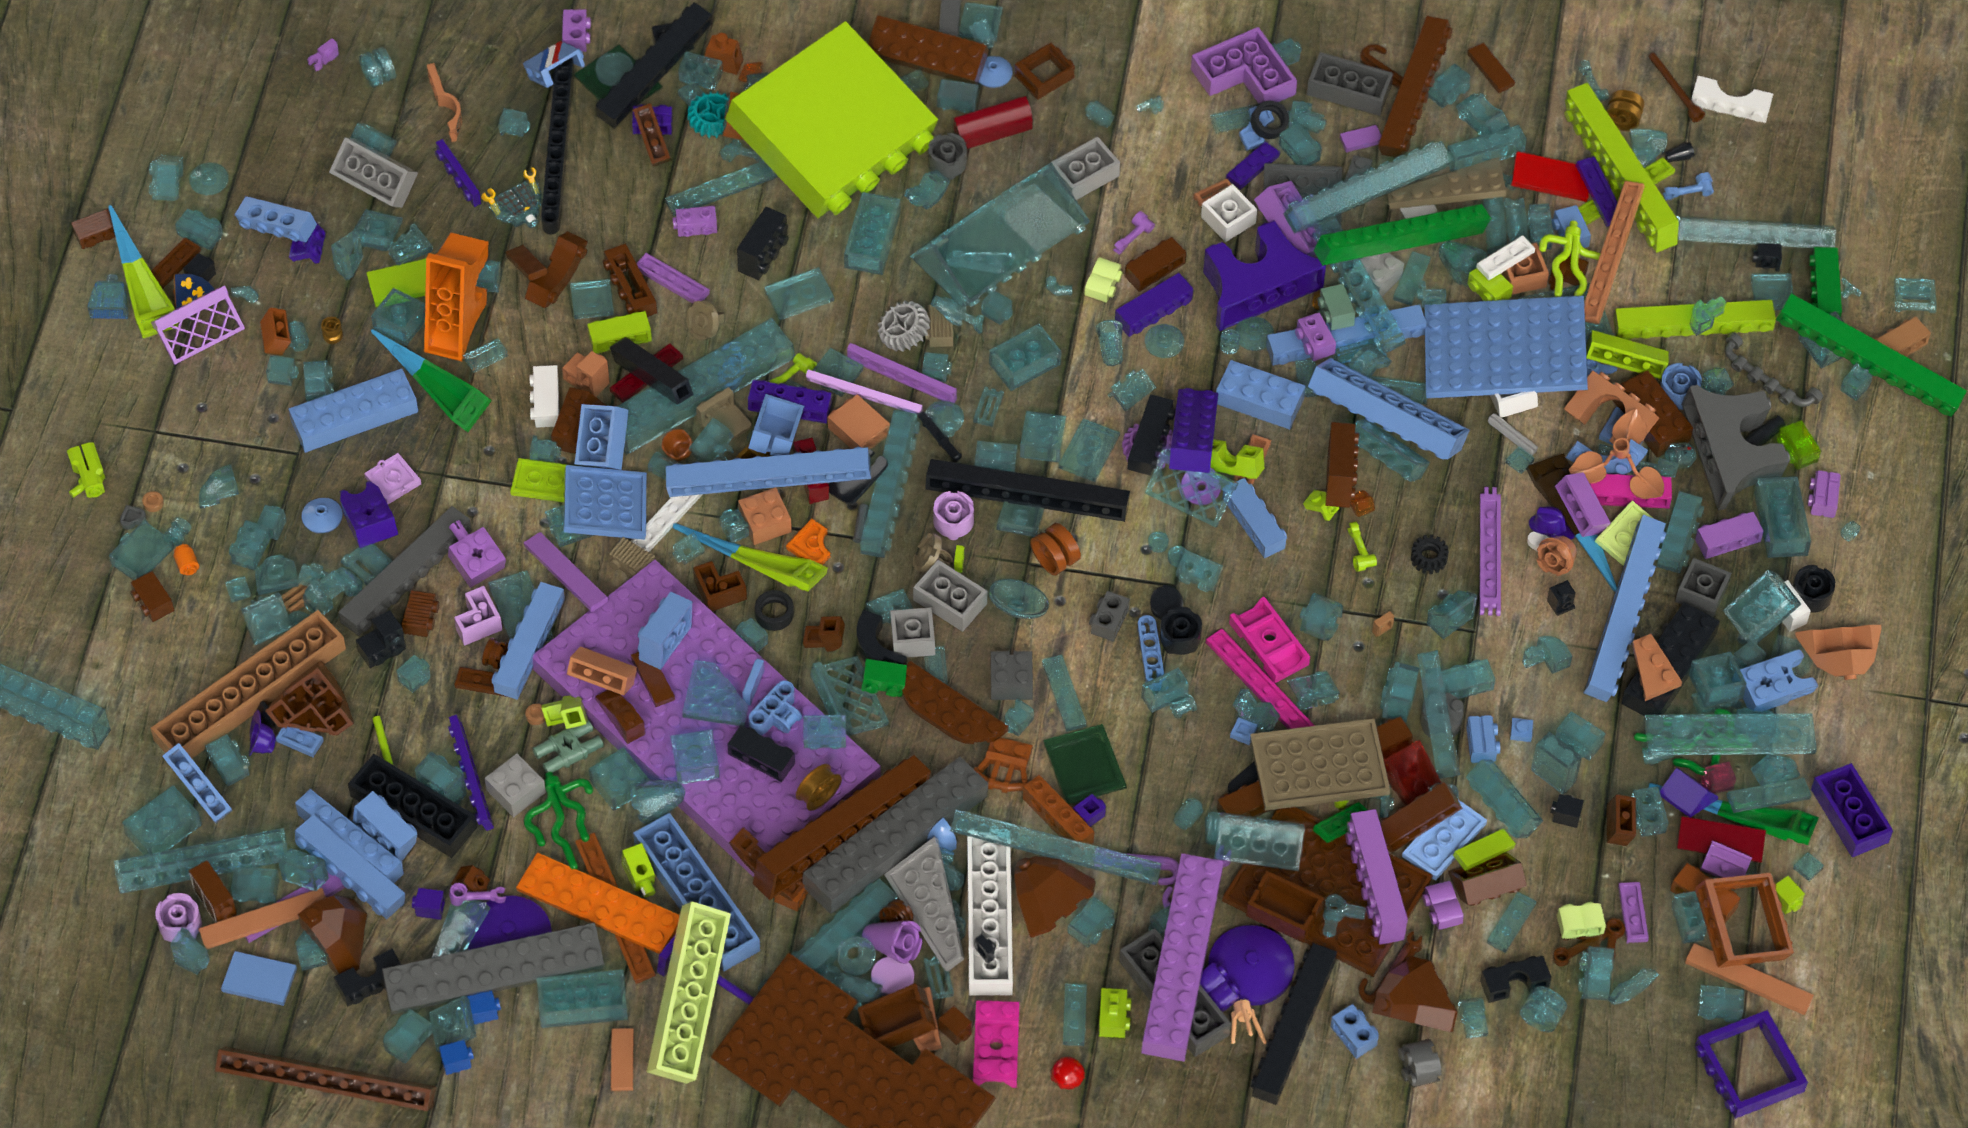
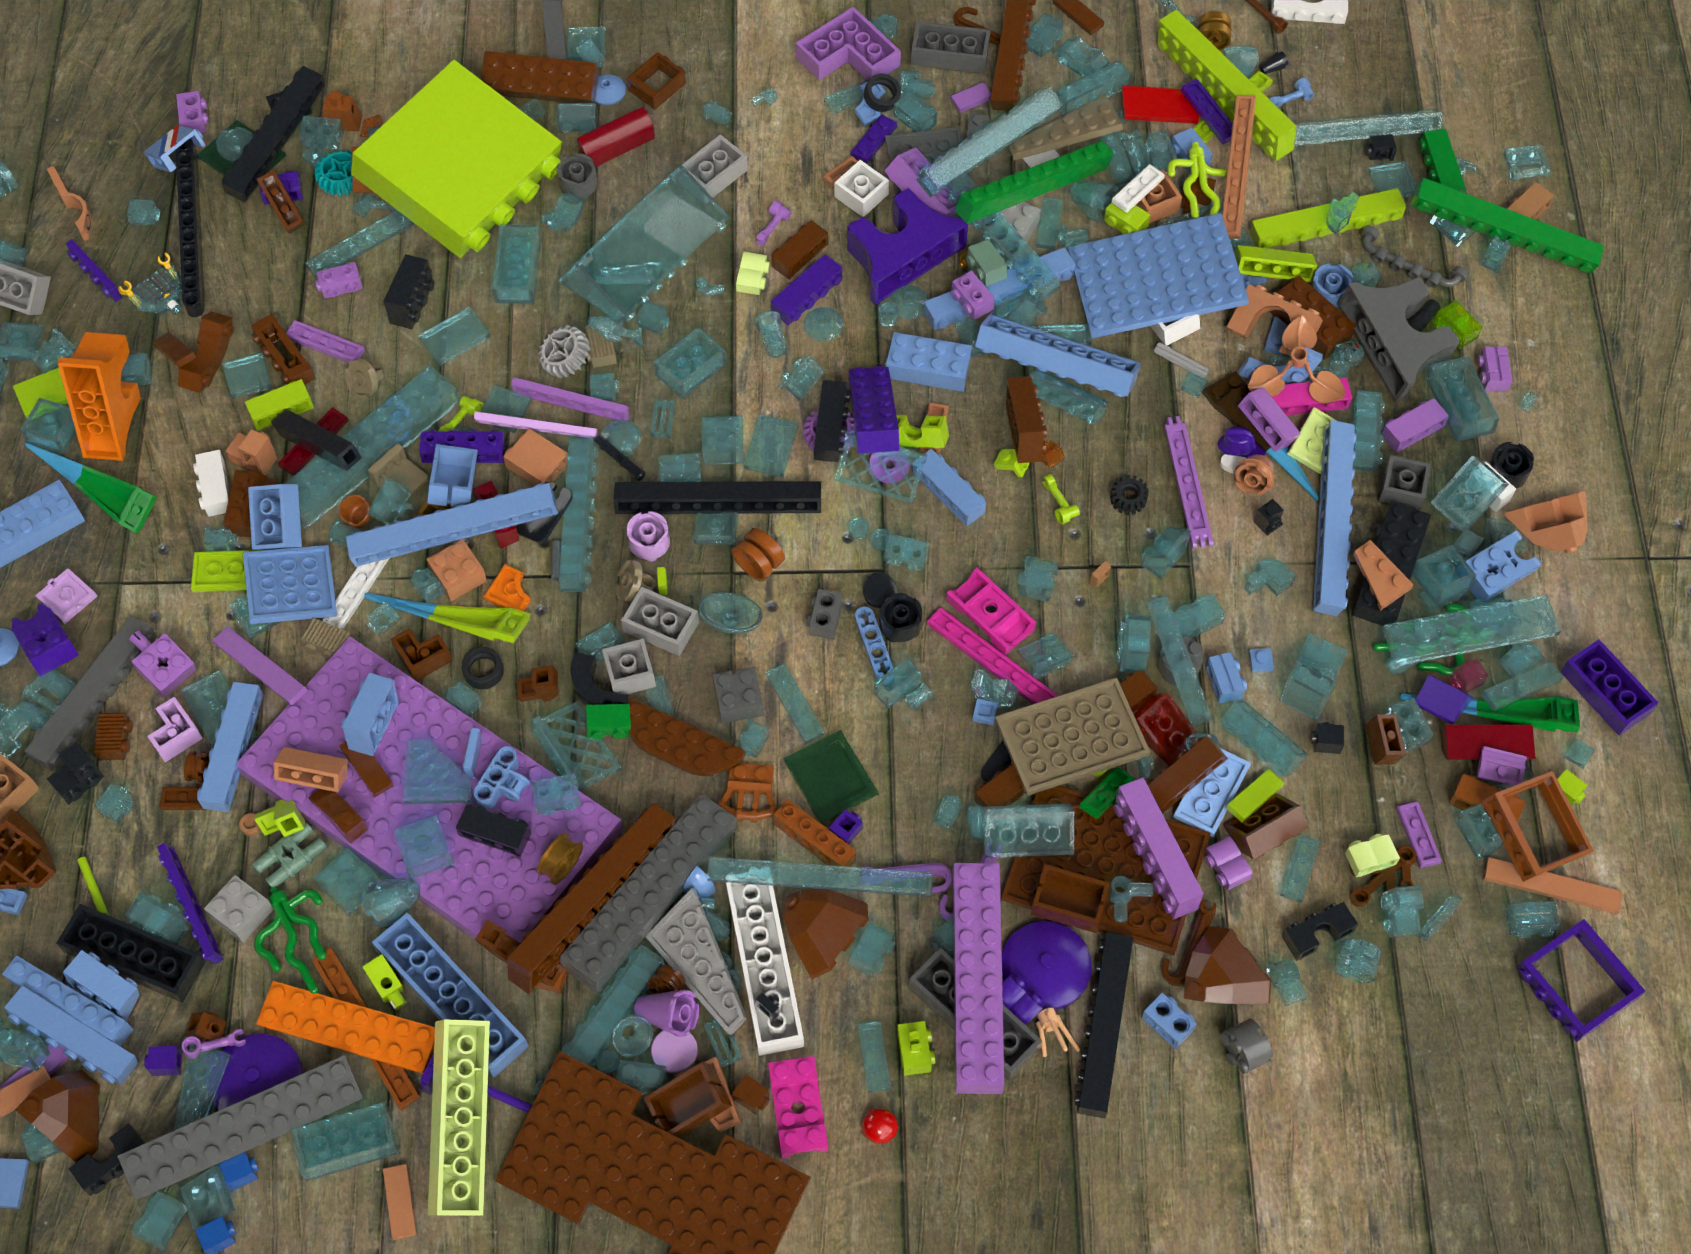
camera: 10 degrees left, 5 degrees up
clear light blue tile [463,338,508,373] -> none

